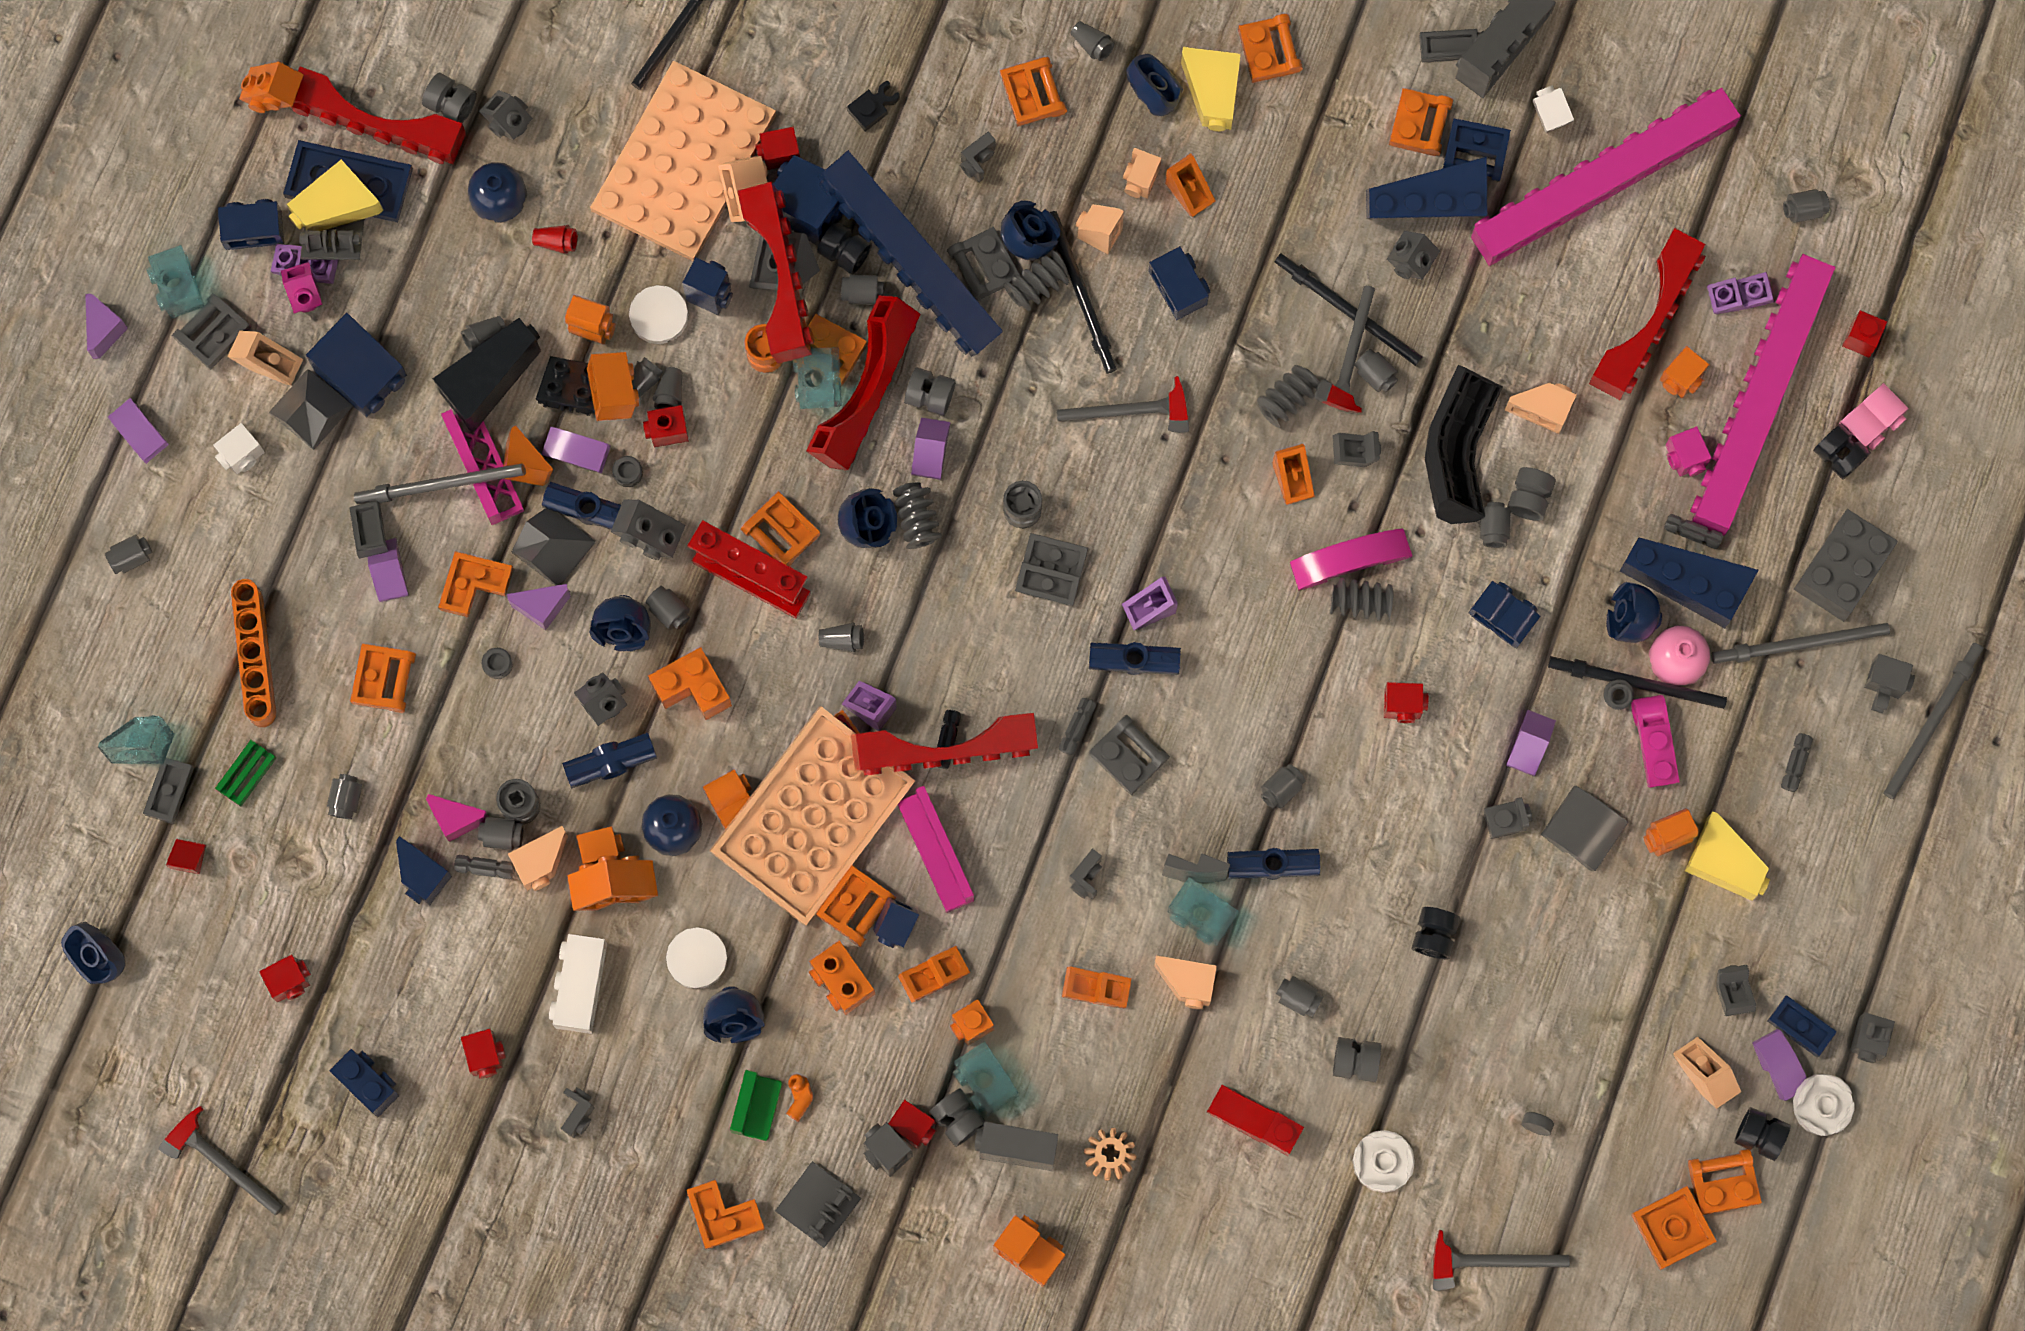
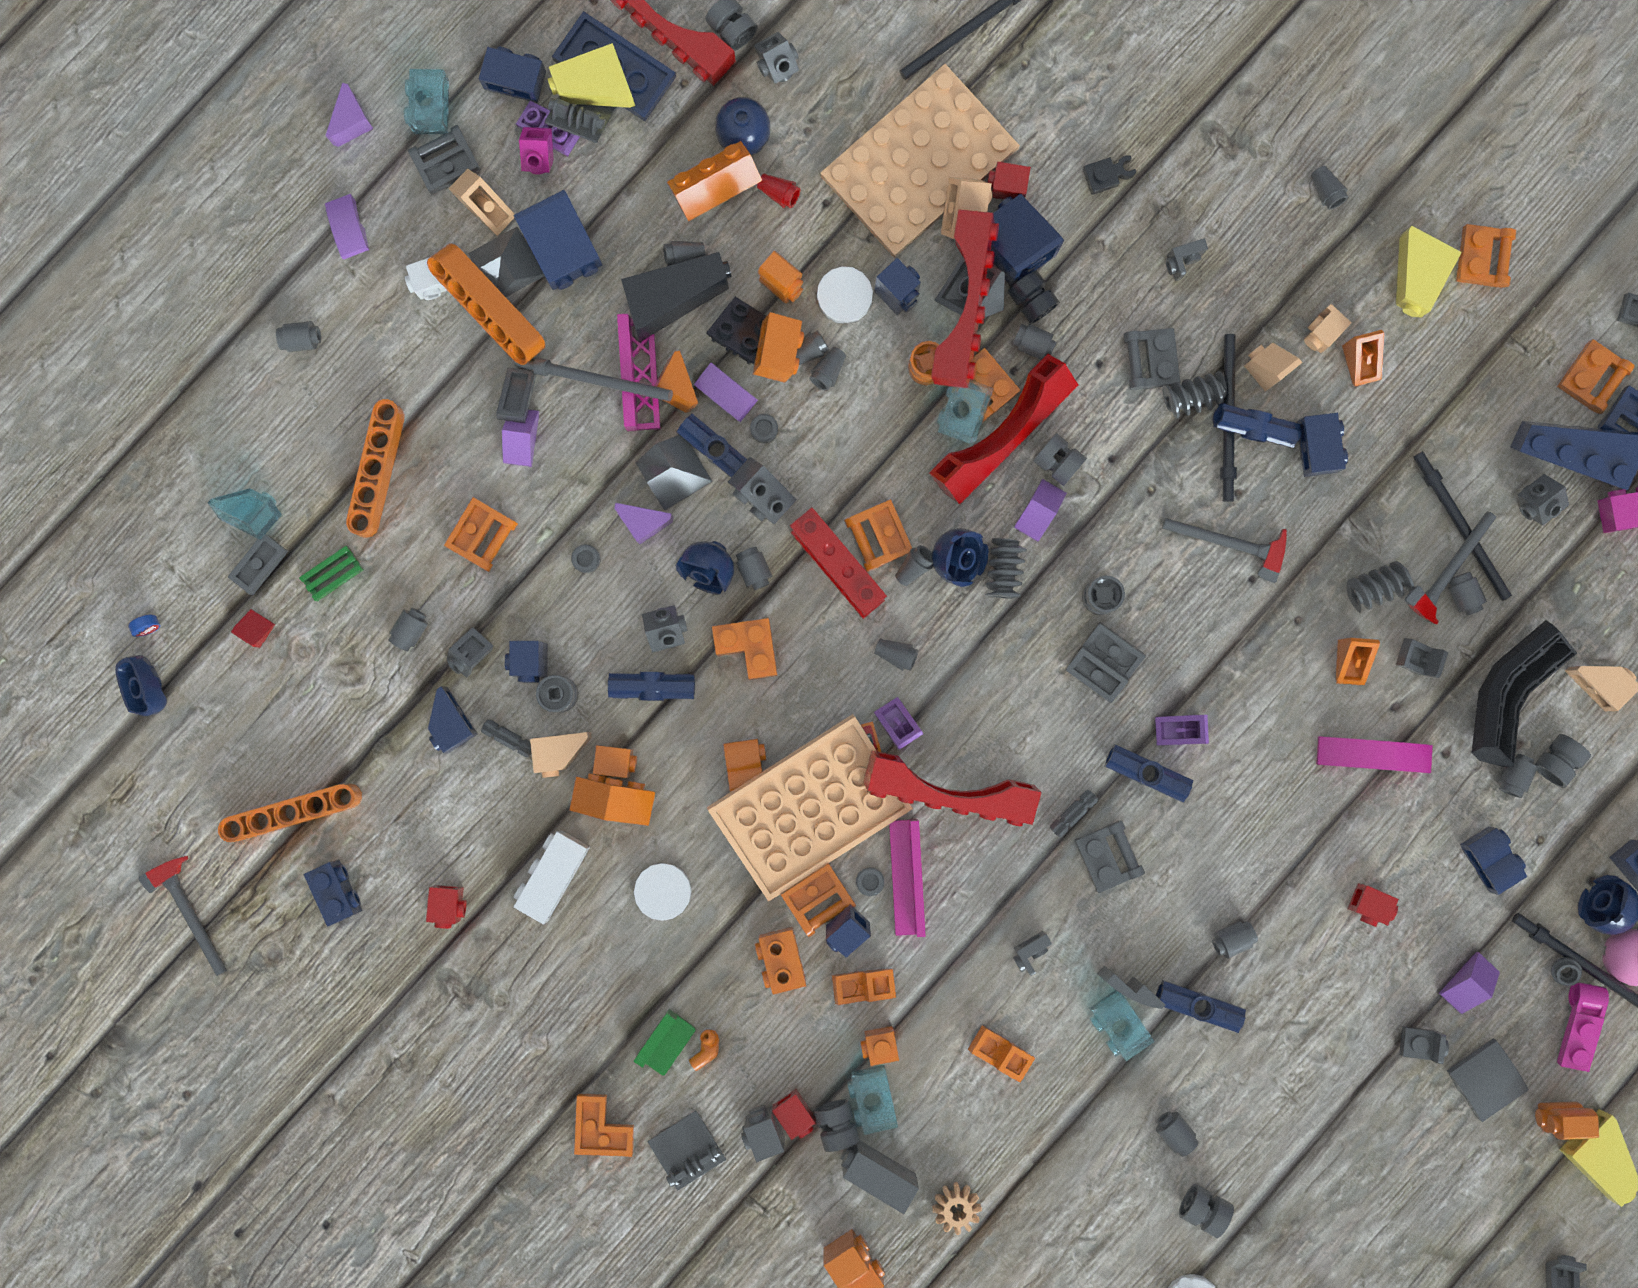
camera: 20 degrees right, 10 degrees up
red brick [259,954,311,1003] -> none
dark pink slope [426,794,489,842] -> none
orange plate [438,551,514,618] -> none
dark grey brick [478,817,524,850] -> none
dark grey bracket [561,1087,595,1138] -> none
dark blue cylinder [641,794,703,856] -> none
red brick [643,405,689,448] -> none
dark blue cylinder [703,987,765,1043] -> none
dark blue brick [817,150,1003,357] -> none
black axle [937,710,961,769] -> none
orange plate [1000,57,1067,127] -> none
dark blue cylinder [1001,200,1060,260] -> none
dark blue piece [1126,54,1183,116] -> none
light nougat slope [1154,955,1217,1009] -> none
red slope [1206,1085,1304,1156] -> none
dark grey piece [1330,577,1394,621] -> none
black wheel [1411,907,1460,960] -> none
none -> blue tile [128,614,160,637]
none -> orange beam [218,783,362,842]
none -> orange beam [427,243,545,365]
none -> dark grey bracket [447,627,493,678]
none -> dark blue brick [505,641,548,683]
none -> orange brick [667,141,762,222]
none -> dark grey tile [856,867,884,896]
none -> dark grey cone [895,545,933,586]
none -> dark blue piece [1212,404,1302,448]

